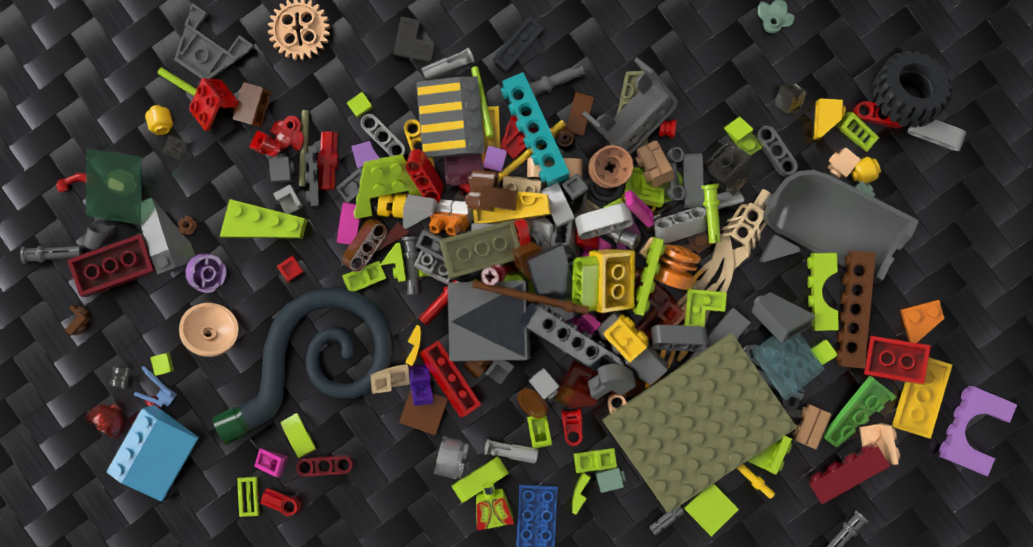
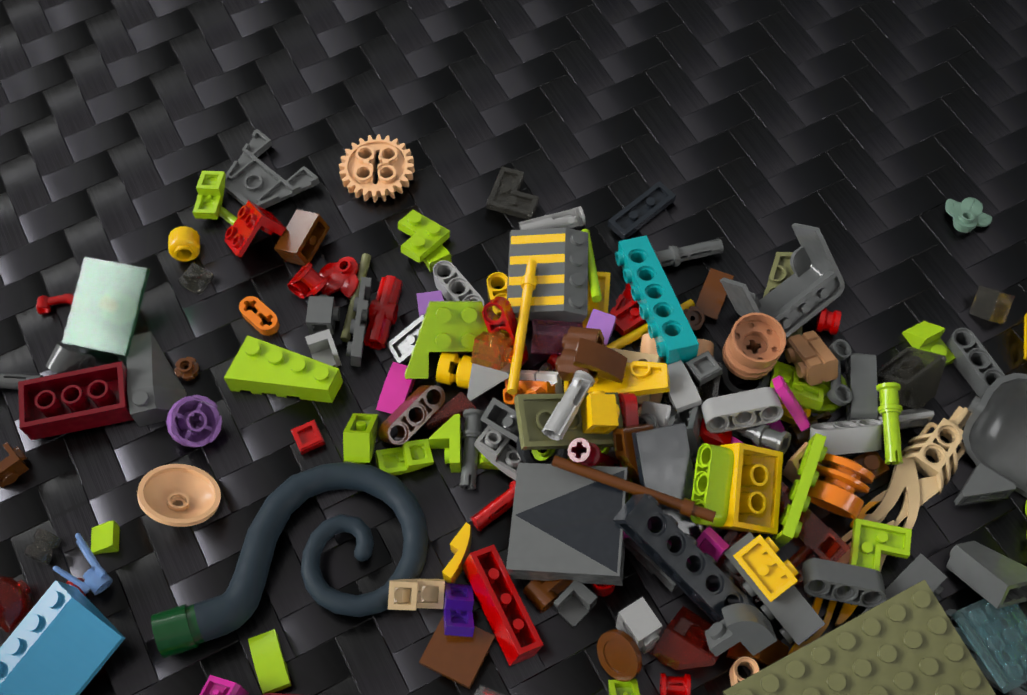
camera: 10 degrees right, 25 degrees down
none -> lime slope [192,171,226,219]
none -> orange beam [239,296,280,336]
none -> lime slope [343,413,378,464]
none -> lime plate [398,210,450,263]
none -> clear orange brick [471,331,513,370]
none -> yellow bar [507,259,537,395]
none -> light grey piece [542,370,595,441]
none -> yellow brick [580,390,620,434]

